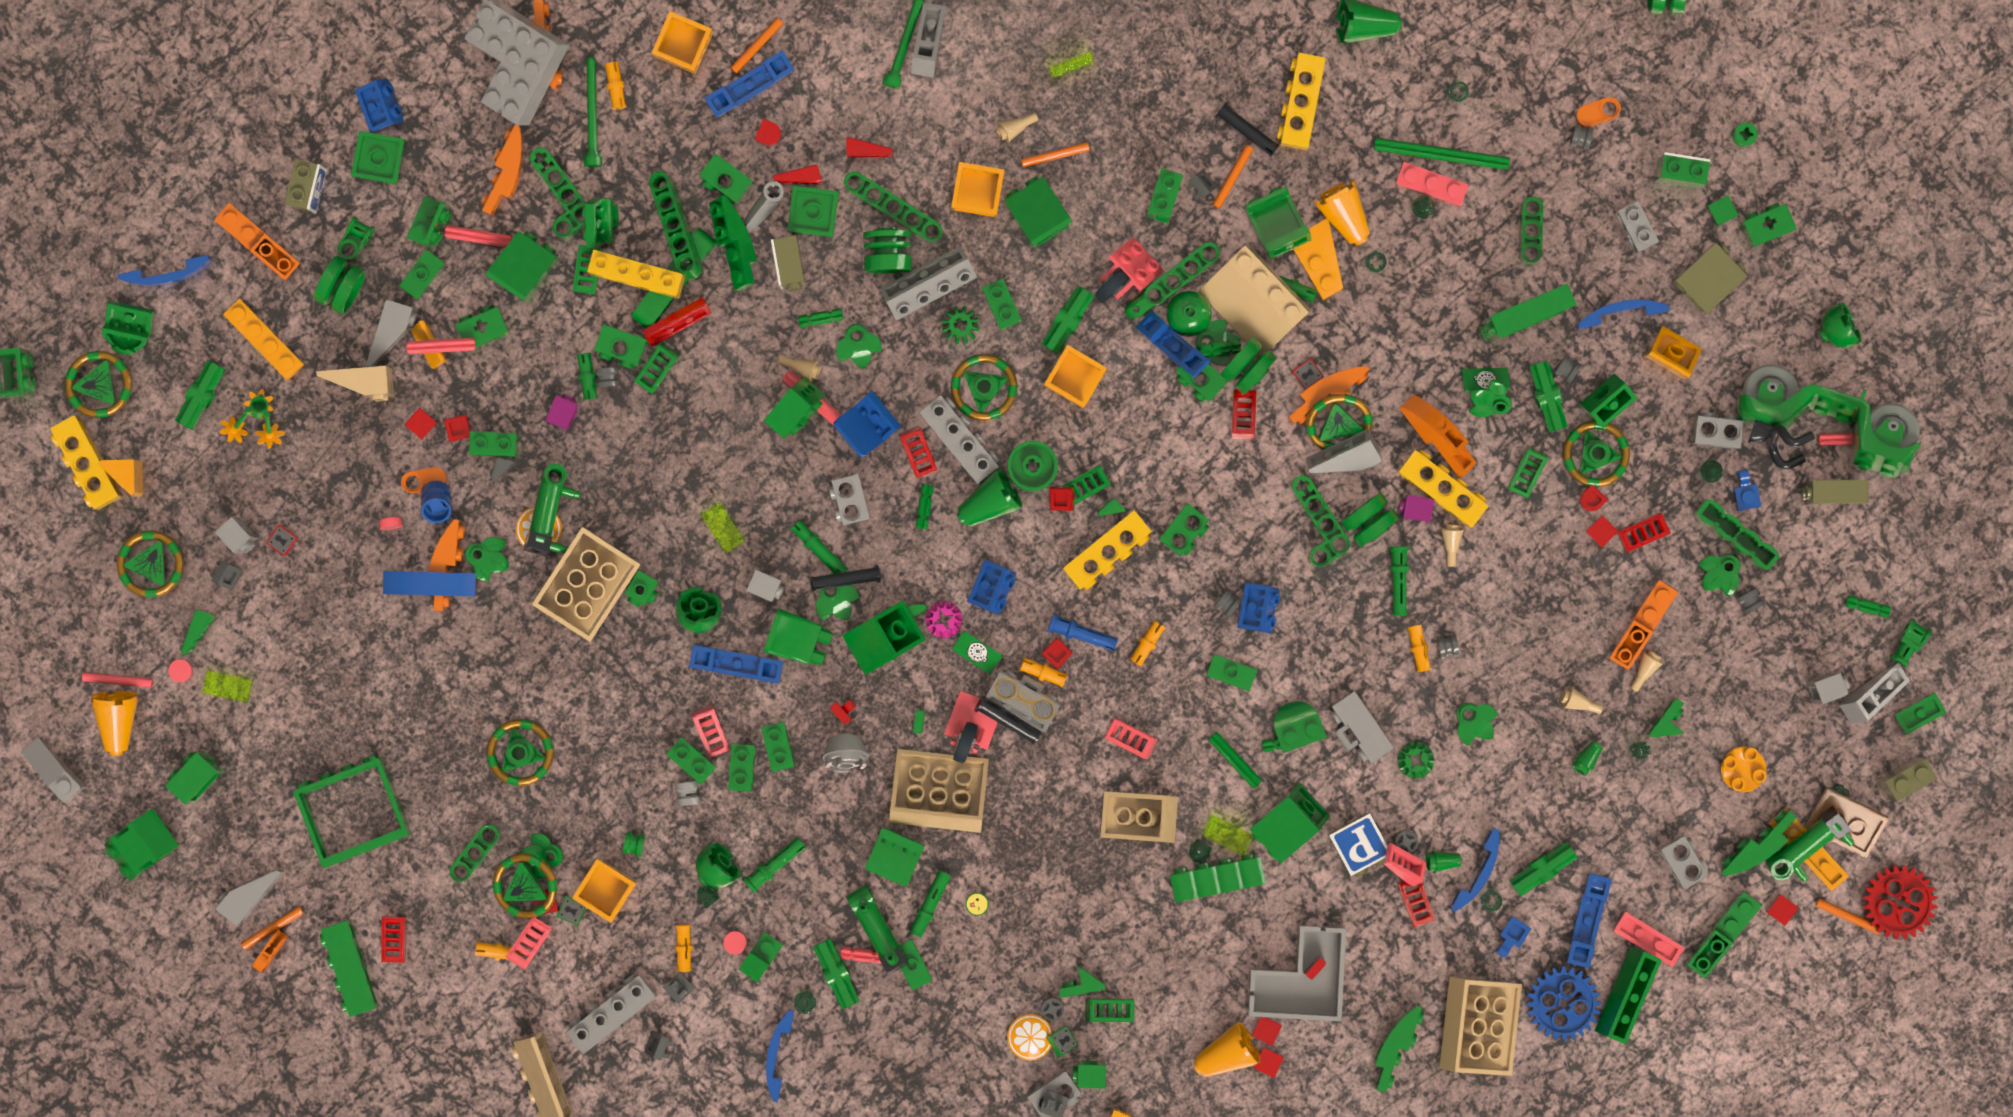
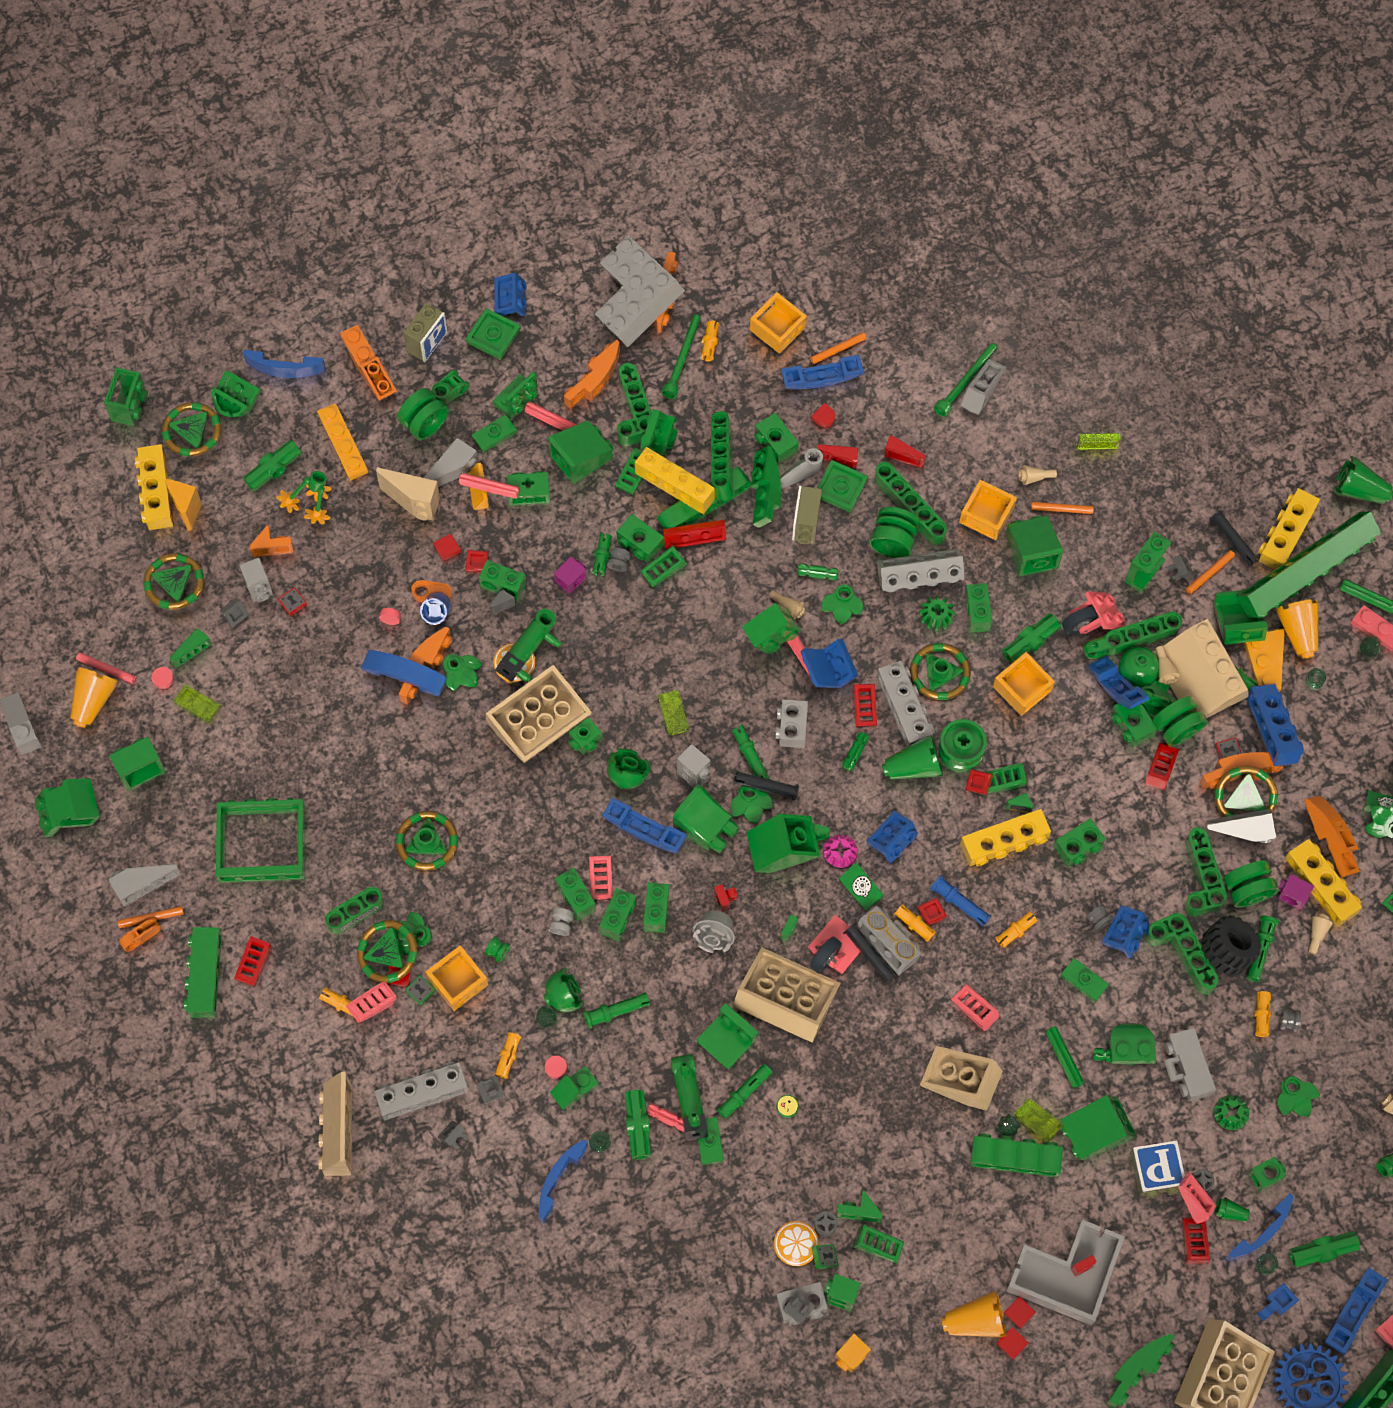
camera: 20 degrees right, 20 degrees down
none -> orange slope [250,525,294,558]
none -> green beam [1146,913,1219,995]
none -> tan cone [1156,646,1180,685]
none -> black tyre [1201,915,1262,976]
none -> brick [1237,511,1381,619]
none -> blue brick [1247,684,1304,766]
none -> green brick [1248,1156,1286,1193]

